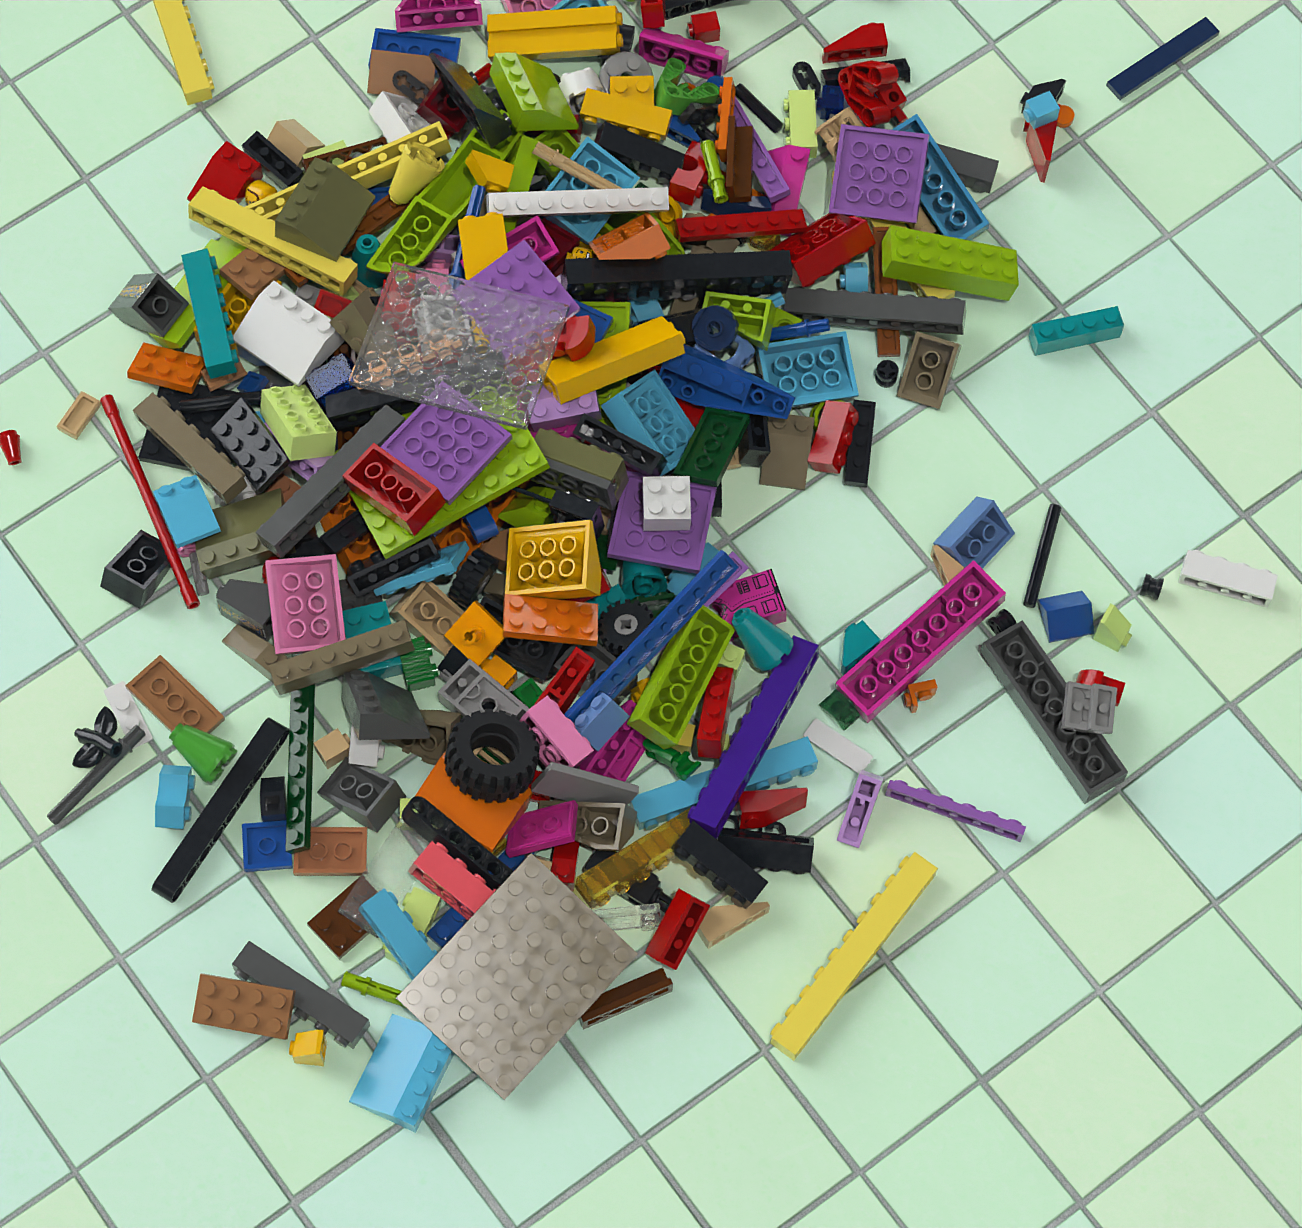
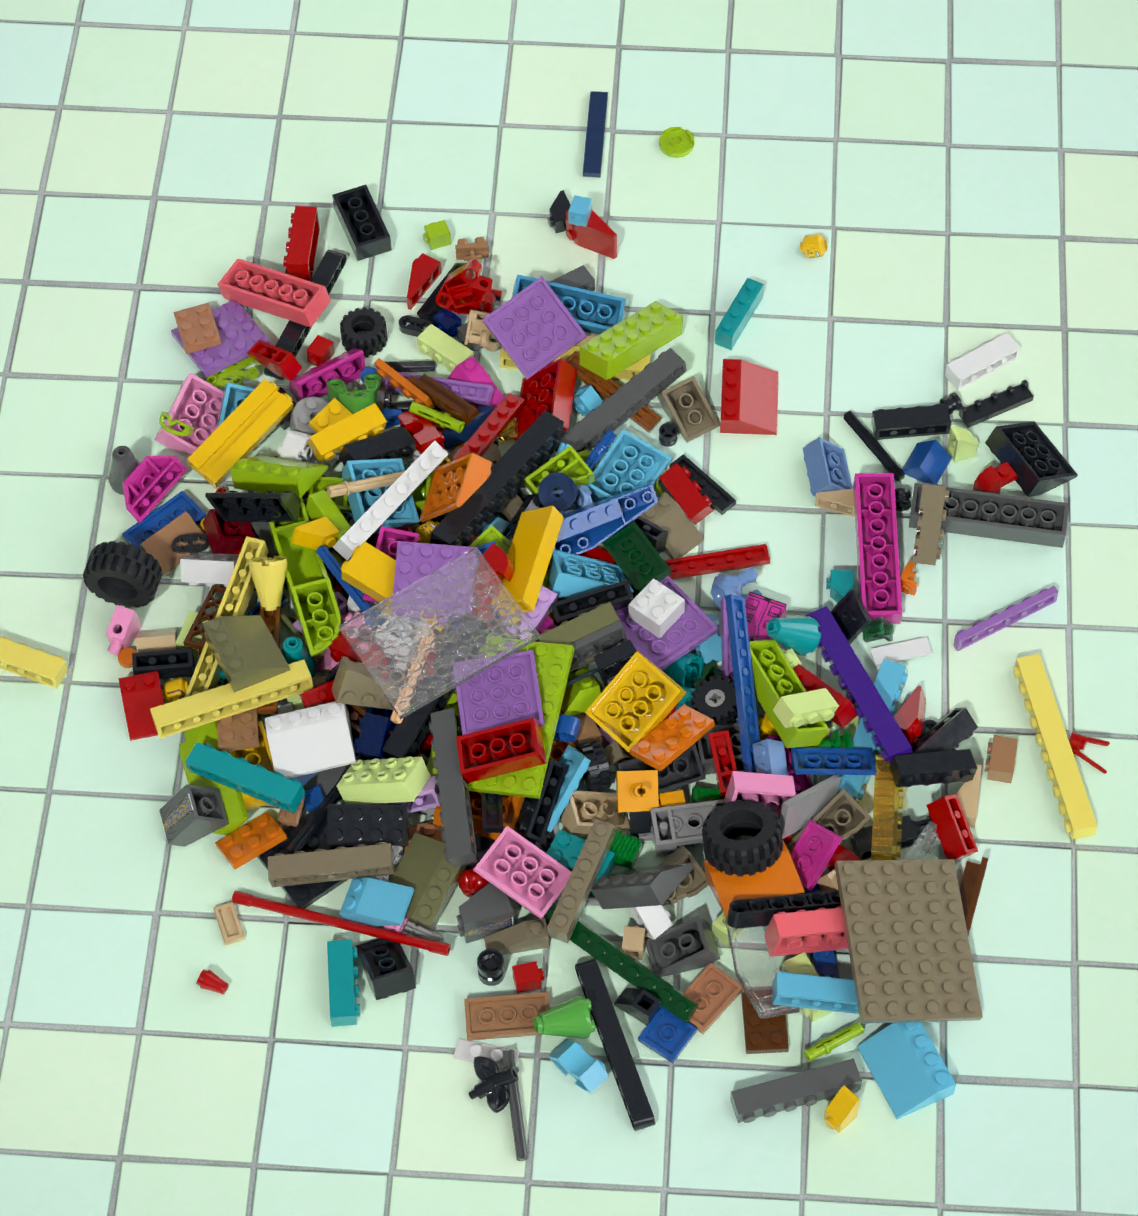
camera: 45 degrees left, 10 degrees down
medium nougat plate [192,973,296,1040] -> none
lavender slope [837,770,884,848] -> none
light grey slope [1061,681,1117,734] -> none
none -> black tyre [83,541,162,608]
none -> bright pink torso [106,605,142,656]
none -> orange tile [118,648,137,668]
none -> teal brick [327,939,361,1027]
none -> black tyre [340,307,388,358]
none -> lime brick [422,220,451,250]
none -> medium nougat hips [455,237,489,261]
none -> black wheel [477,949,505,986]
none -> red brick [512,961,544,994]
none -> lime tile [659,127,694,158]
none -> red plate [664,544,770,580]
none -> medium blue piece [710,567,762,609]
none -> slope [720,359,778,435]
none -> yellowish green brick [773,688,839,728]
none -> blue slope [791,747,877,775]
none -> yellow head [800,234,827,258]
none -> black tile [830,590,872,644]
none -> black brick [871,404,951,440]
none -> dark tan wedge [912,482,950,566]
none -> black hinge [958,380,1034,428]
none -> medium nougat brick [984,735,1018,783]
none -> black slope [985,421,1078,497]
none -> red plant [1069,732,1110,774]

